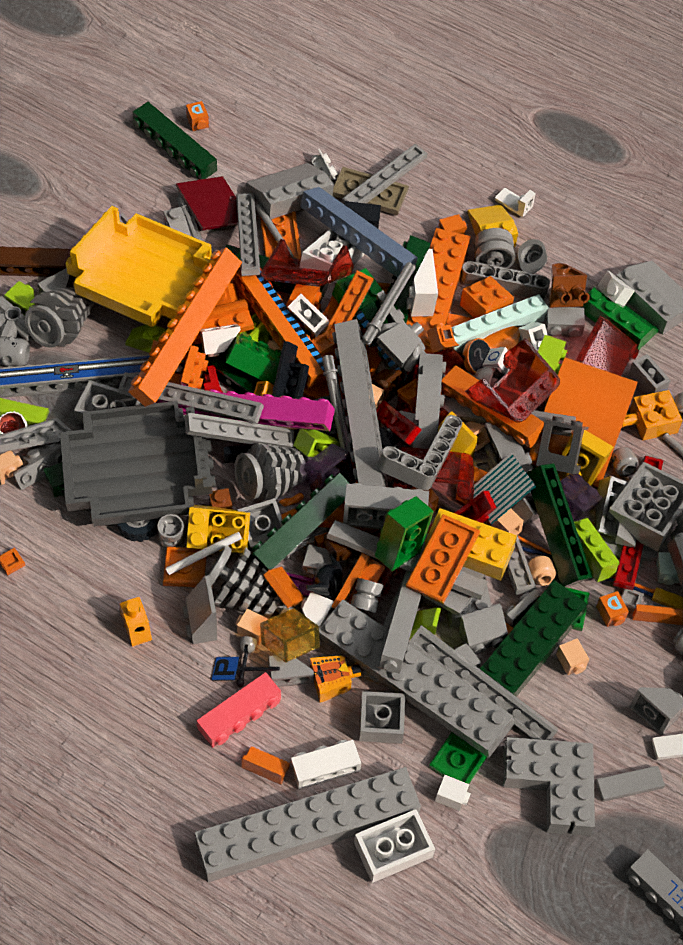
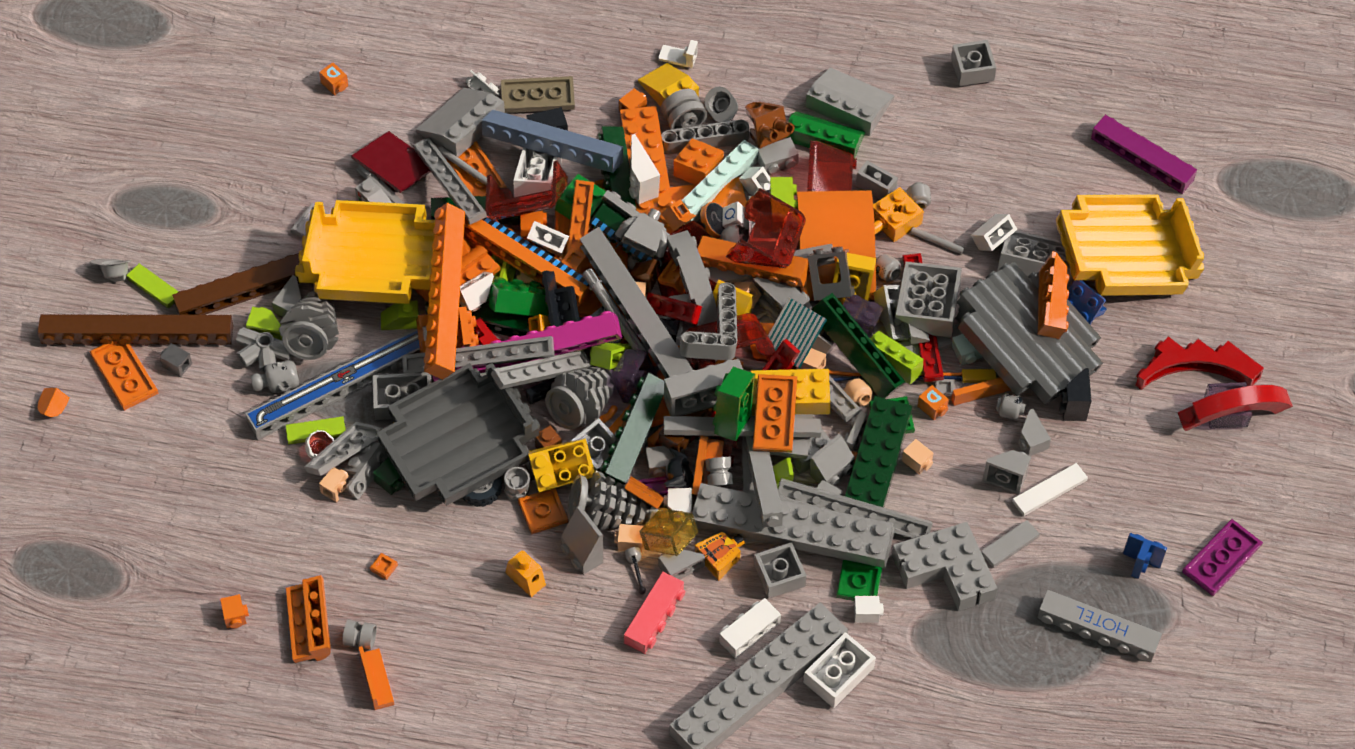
camera: 20 degrees left, 0 degrees up
dark green brick [132,102,217,180] -> none
white piece [166,532,242,575] -> none
piece [212,657,280,681] -> none
orange panel [242,746,290,785] -> none
light grey tile [342,144,428,204] -> none
light grey axle [362,262,415,345] -> none
white slope [597,271,635,306] -> none

